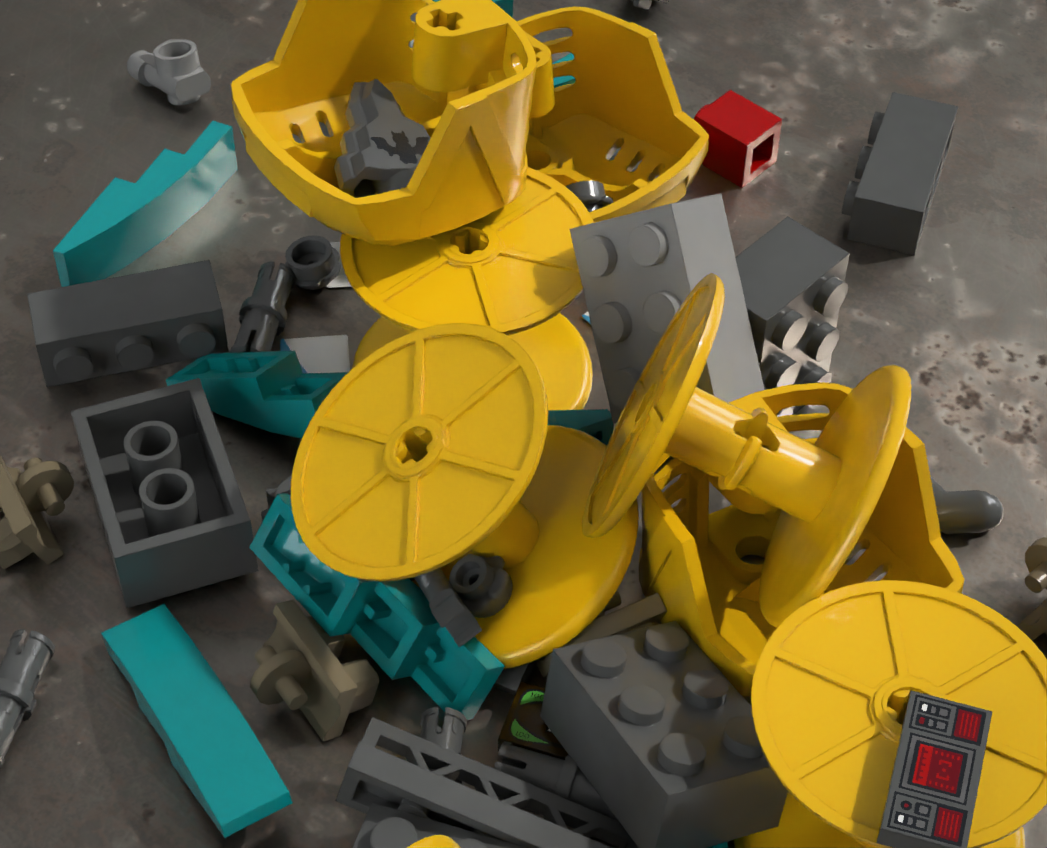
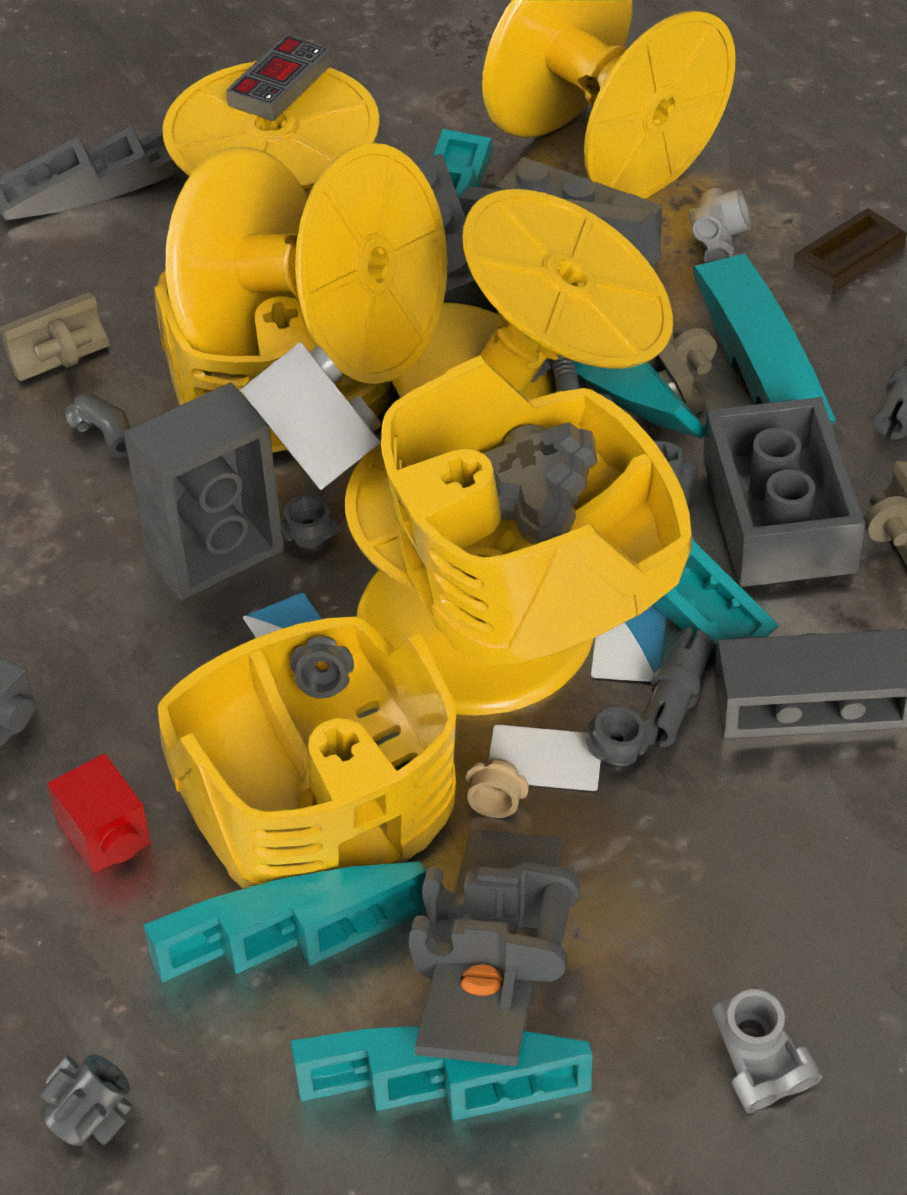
camera: 165 degrees left, 0 degrees up
teal slope [53,121,238,287] -> none

